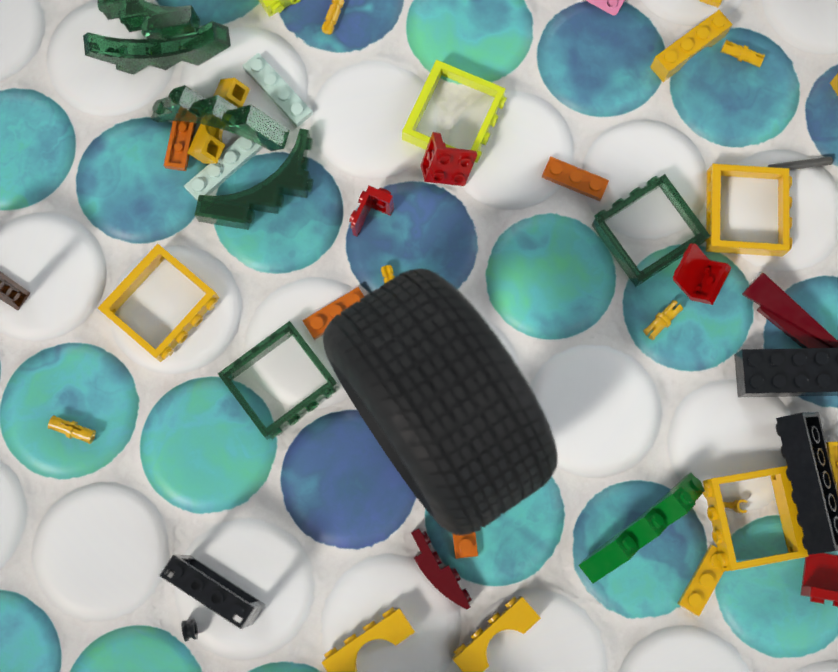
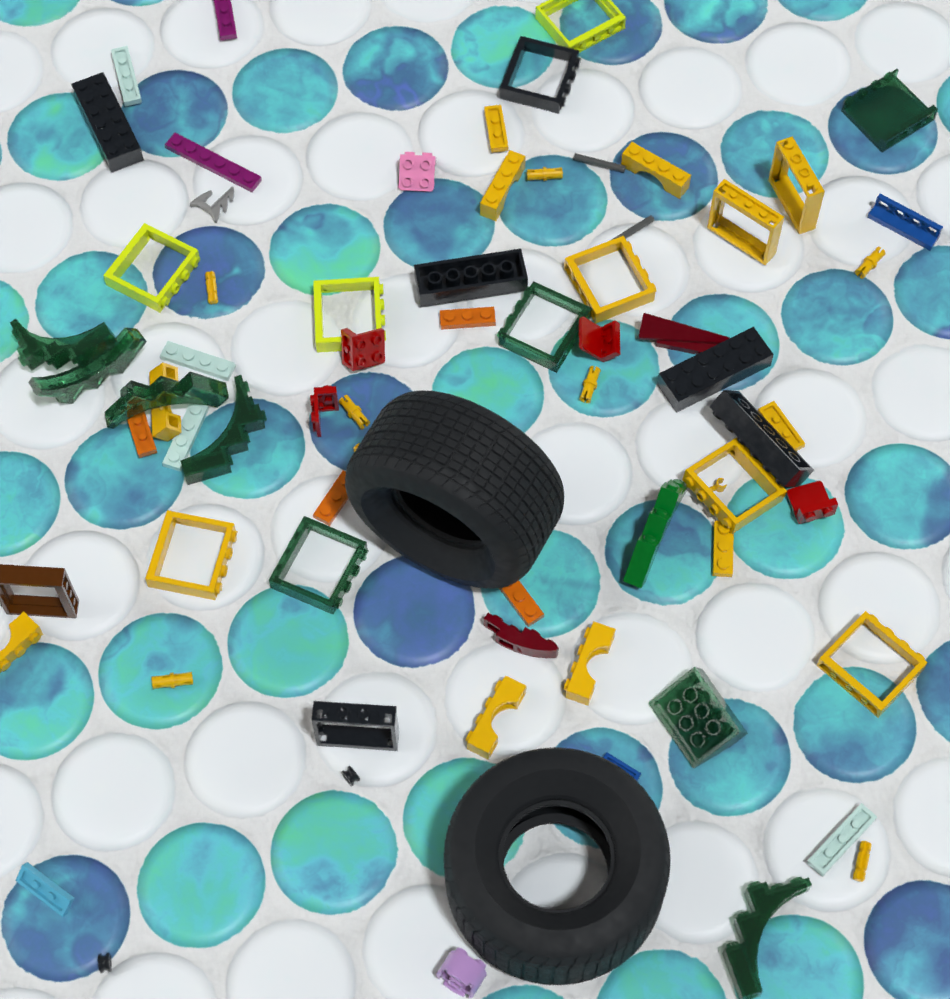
camera: 25 degrees left, 15 degrees down
none -> yellow pin [339,395,370,429]
none -> black brick [414,248,528,307]
none -> dark grey bar [573,153,626,173]

